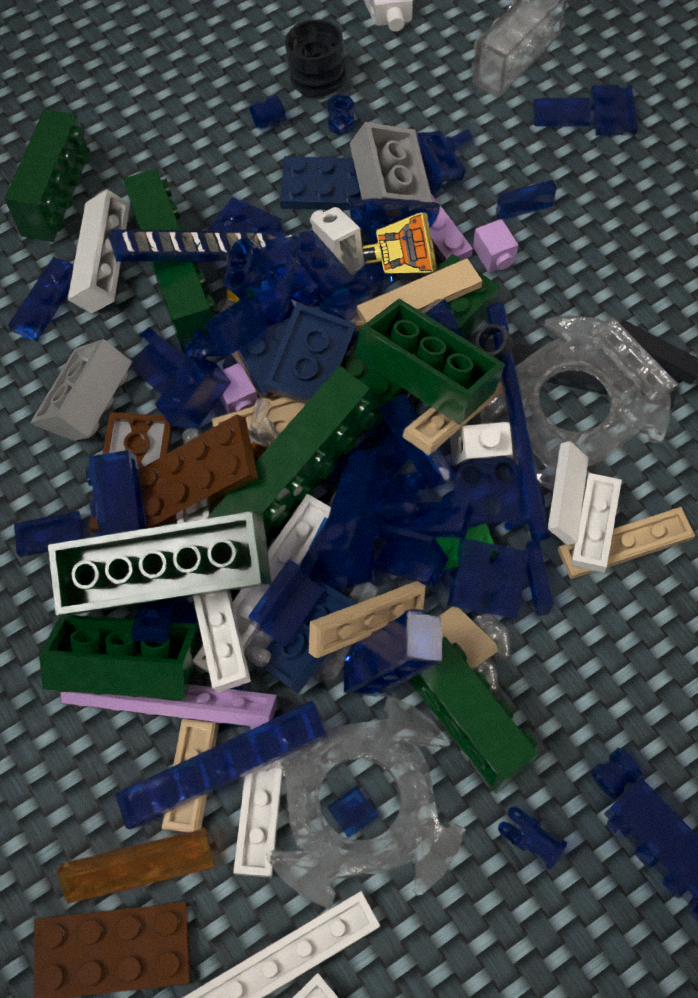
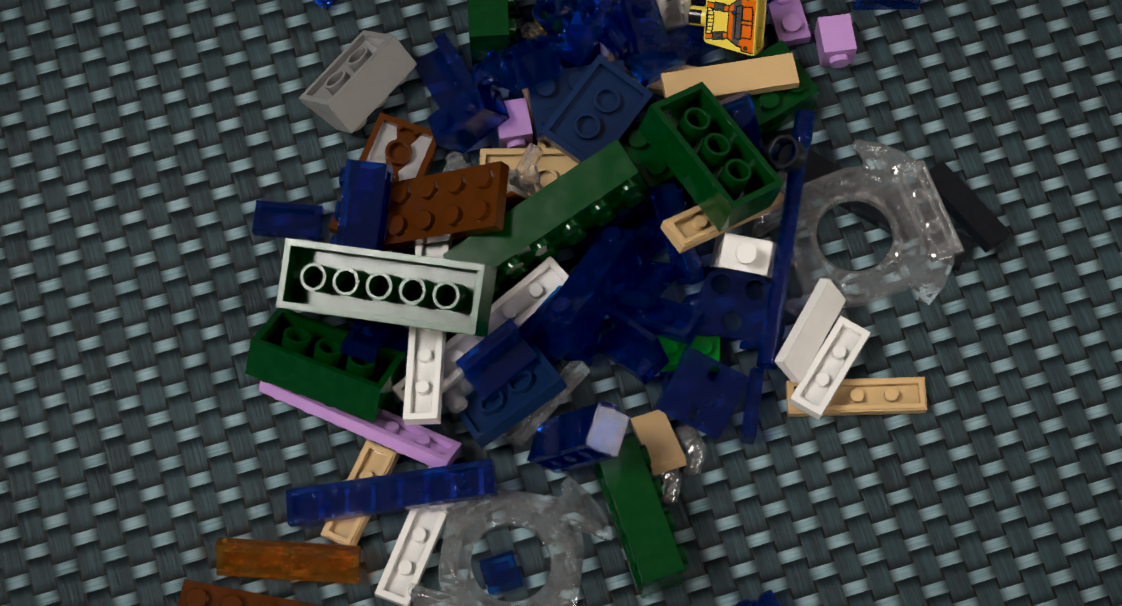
camera: 15 degrees right, 5 degrees up
tan tile [309,581,425,658] -> none

